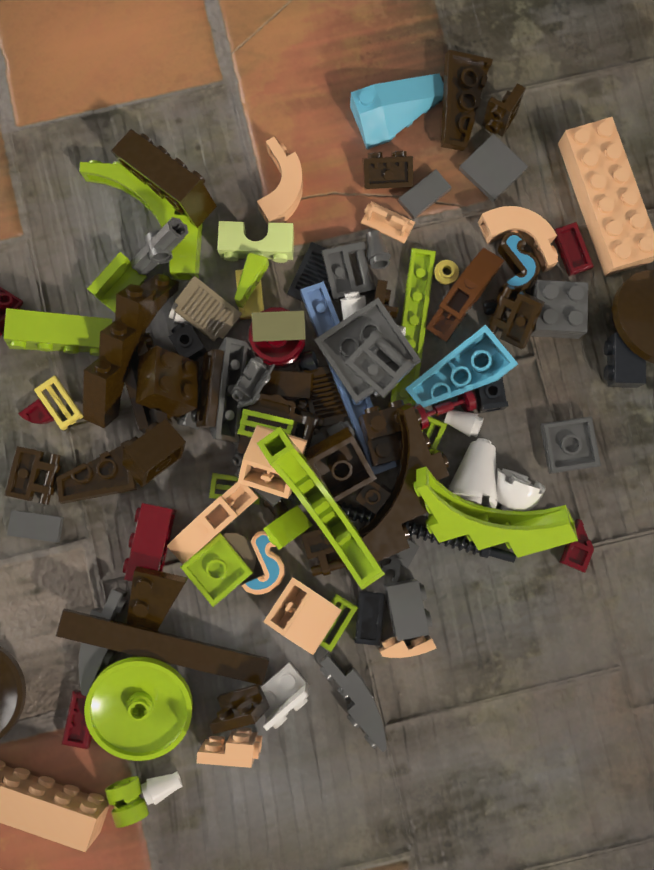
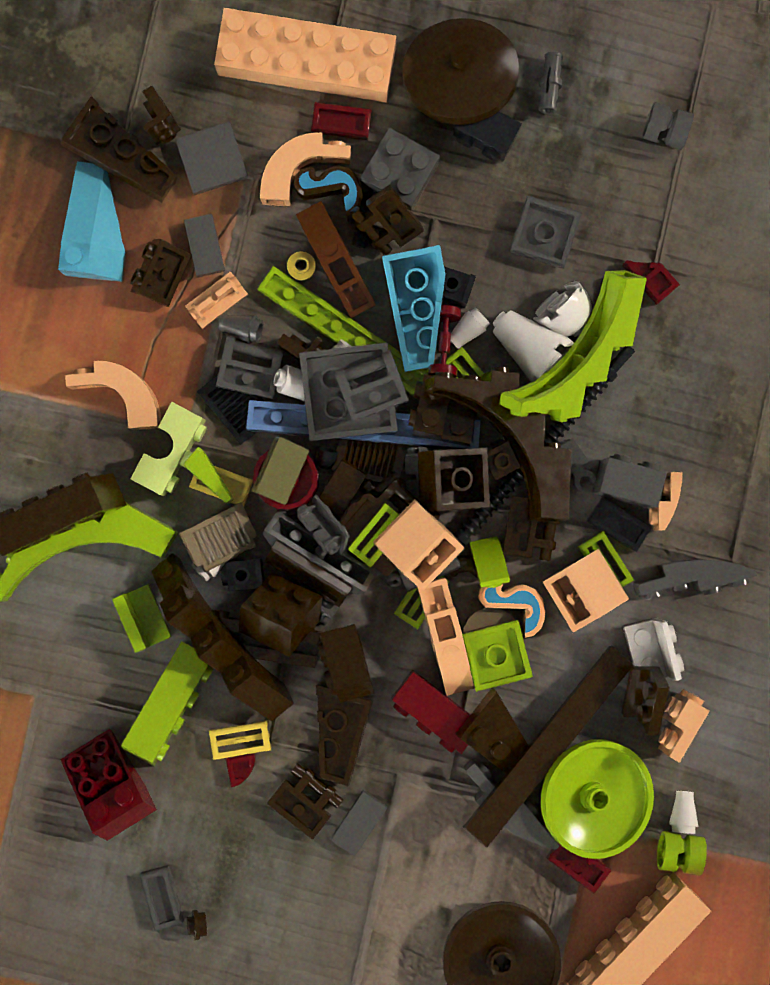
camera: 70 degrees left, 5 degrees up
dark grey piece [131,217,188,275] -> none
lime arch [257,427,385,590] -> none

